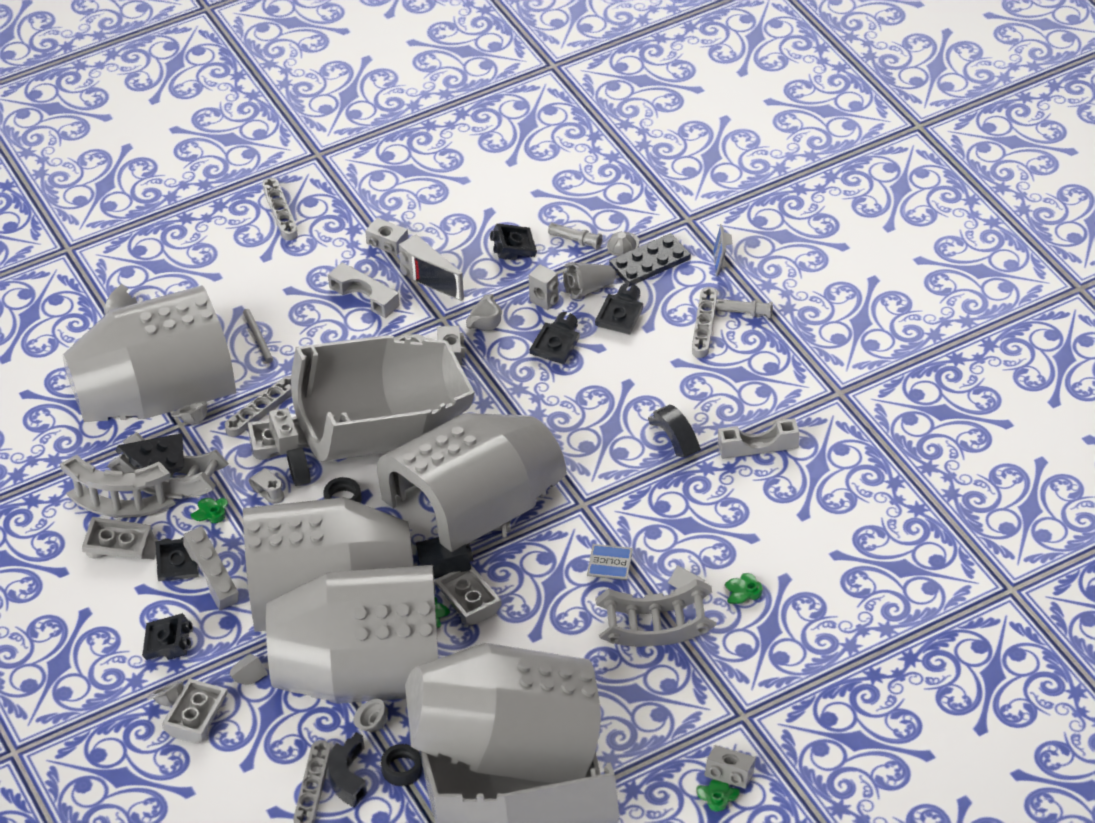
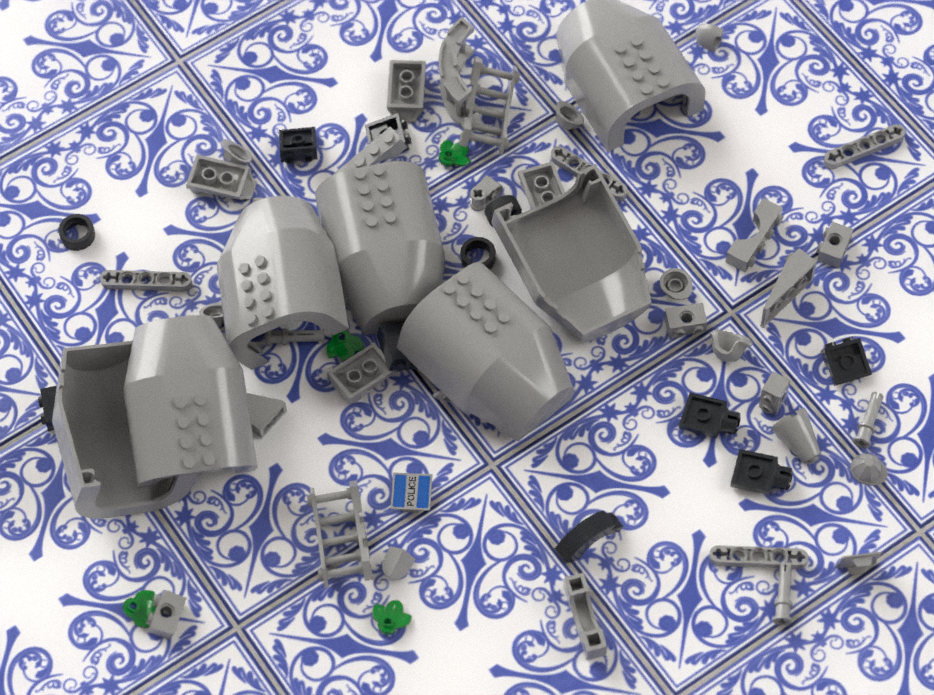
camera: 85 degrees right, 15 degrees up
black wing [115,433,184,473] -> none
light grey bar [243,309,273,363] -> none
light grey brick [269,408,298,455] -> none
black arch [328,732,367,808] -> none
plate [609,233,691,287] -> none

